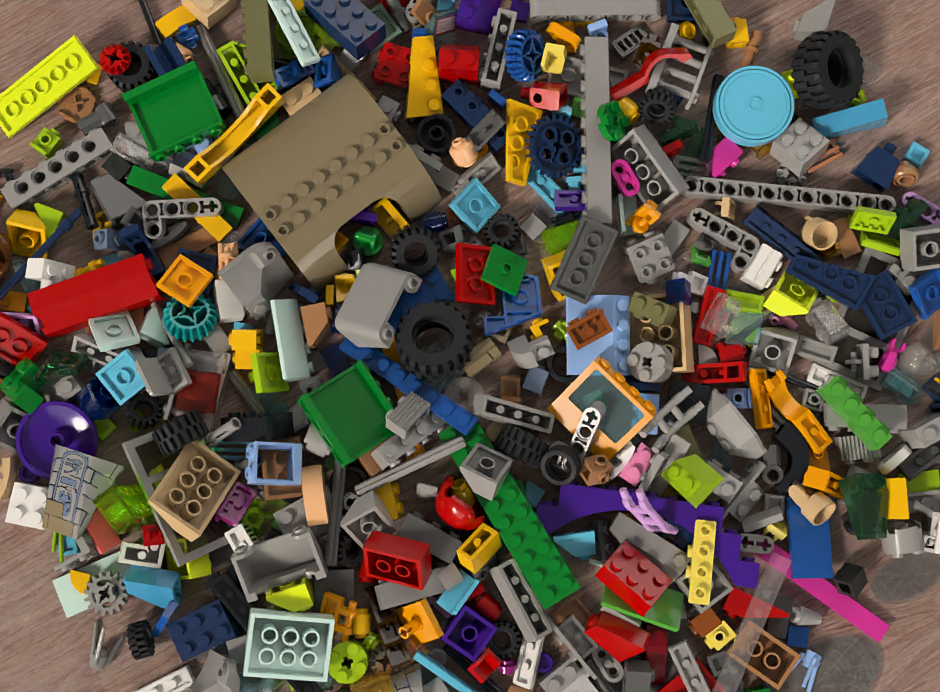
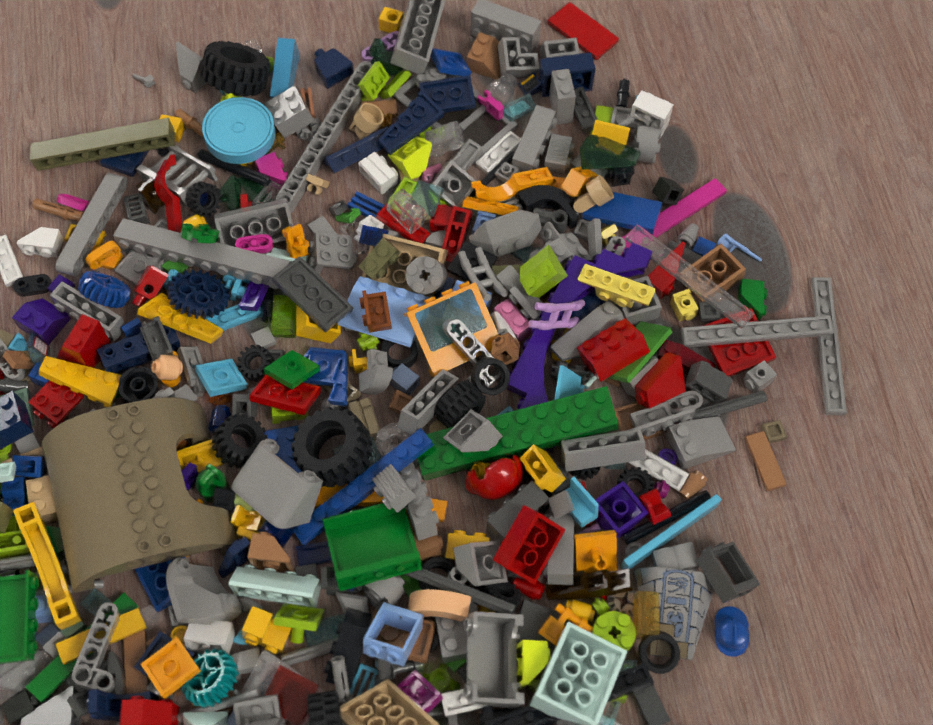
camera: 70 degrees left, 20 degrees down
light nougat hips [218,242,239,279] -> none
light grey axle [354,436,466,496] -> none
light grey slope [416,482,439,502] -> none
red brick [472,592,503,621] -> none
light yellow panel [541,43,567,75] -> none
light blue tile [586,18,608,37] -> none
yellow plate [678,21,696,40] -> none
light grey beam [686,208,760,273] -> none
dark orange brick [687,607,722,638] -> none
bright green brick [815,375,893,451] -> none
light grey hips [845,344,879,380] -> none
white beam [876,443,912,475] -> none
medium nougat brick [891,161,920,187] -> none
medium azure tile [902,141,930,169] -> none

